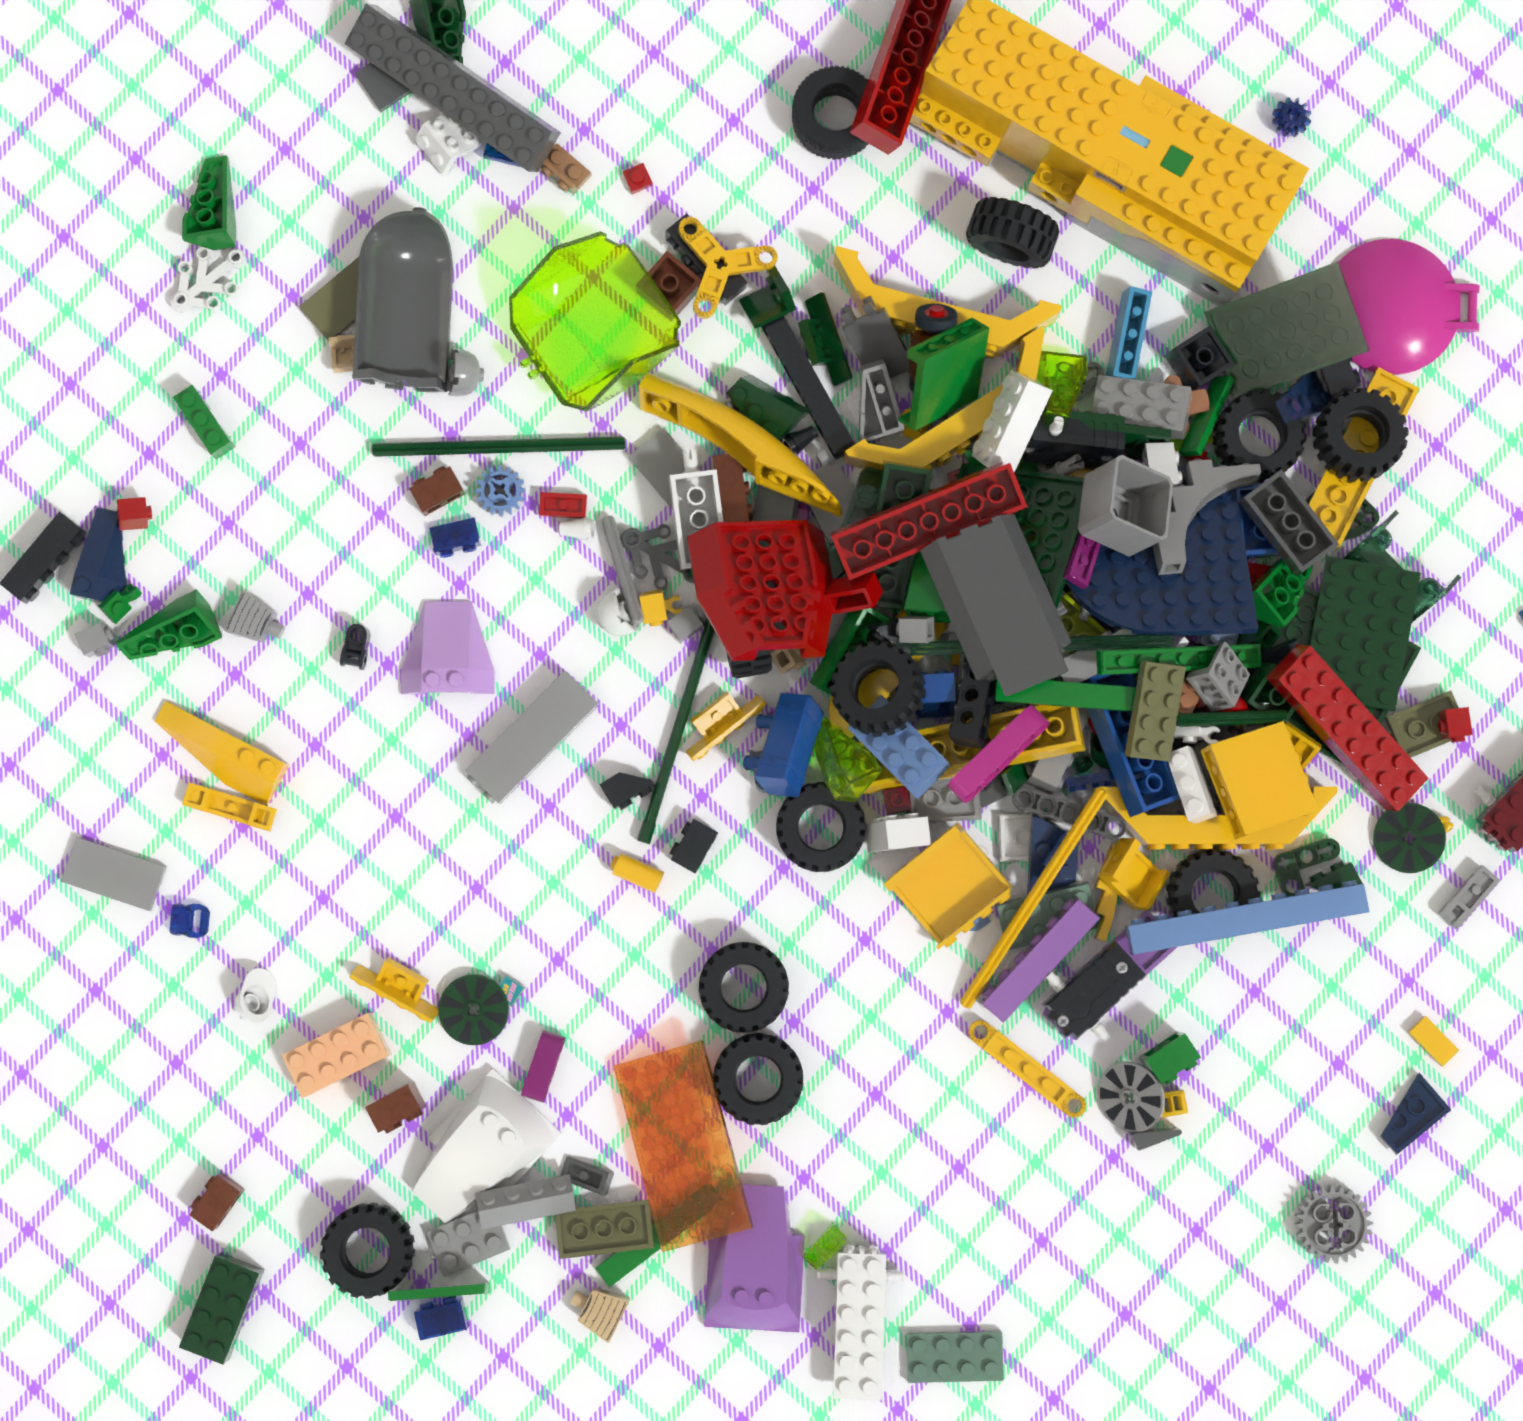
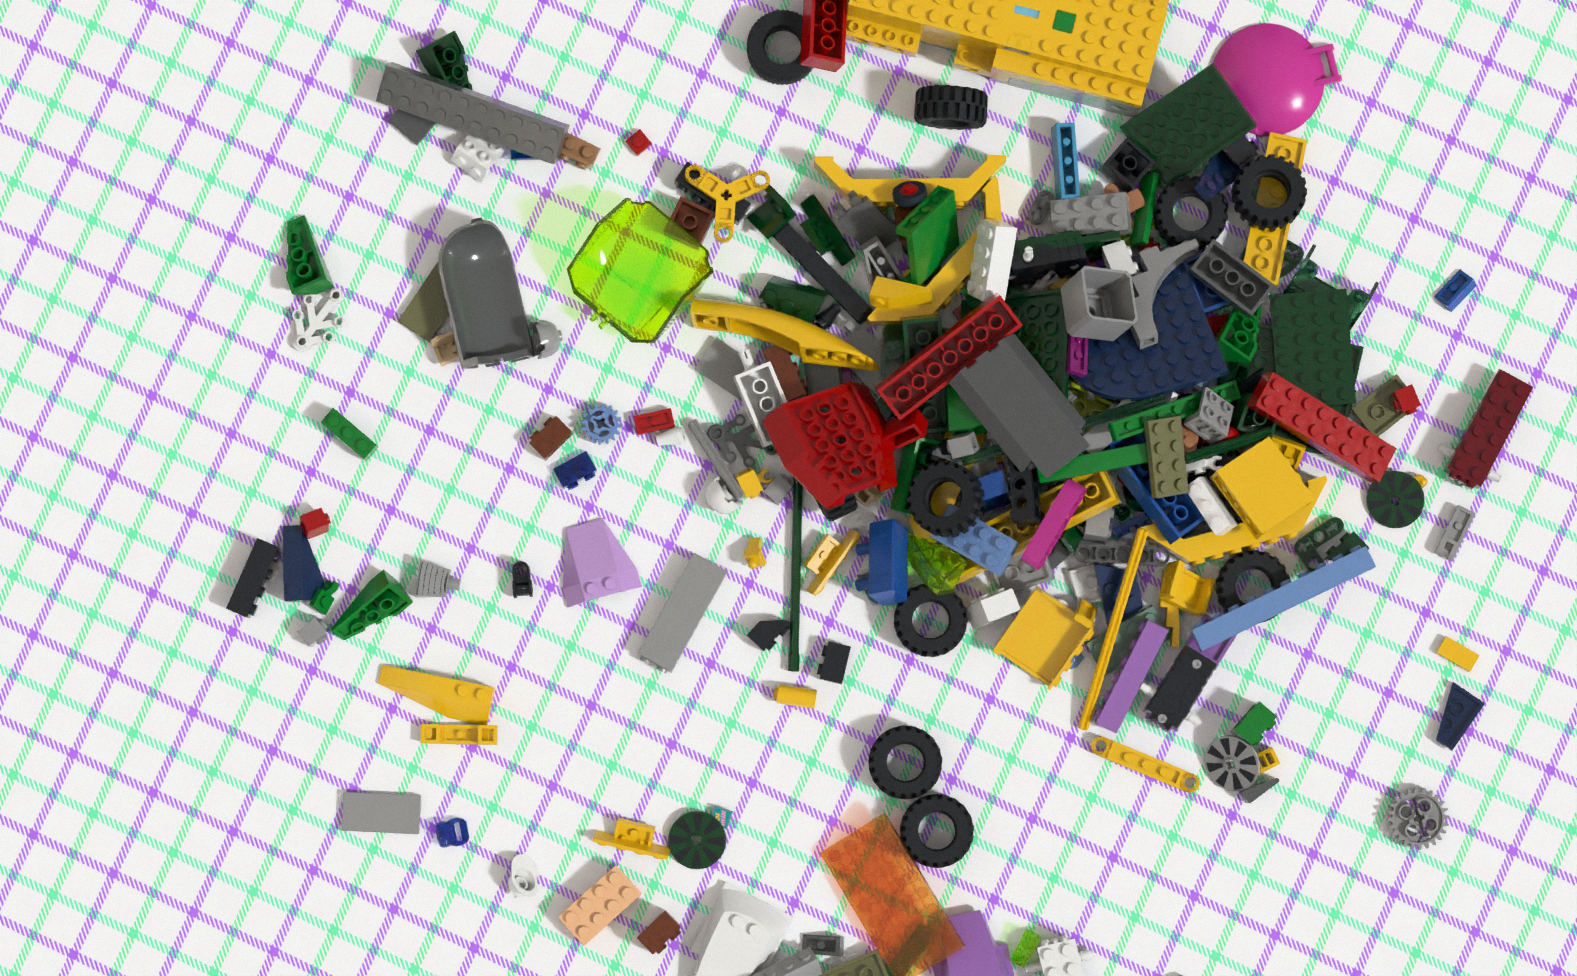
camera: 15 degrees left, 0 degrees up
dark green axle [372,436,626,457] -> none
magenta beam [521,1030,566,1103] -> none
dark red brick [882,787,911,815] -> none
clear neon green wedge [1036,351,1088,417] -> none
none -> yellow piece [744,537,767,569]
none -> yellow slope [869,276,933,309]
none -> yellow tile [1073,598,1098,629]

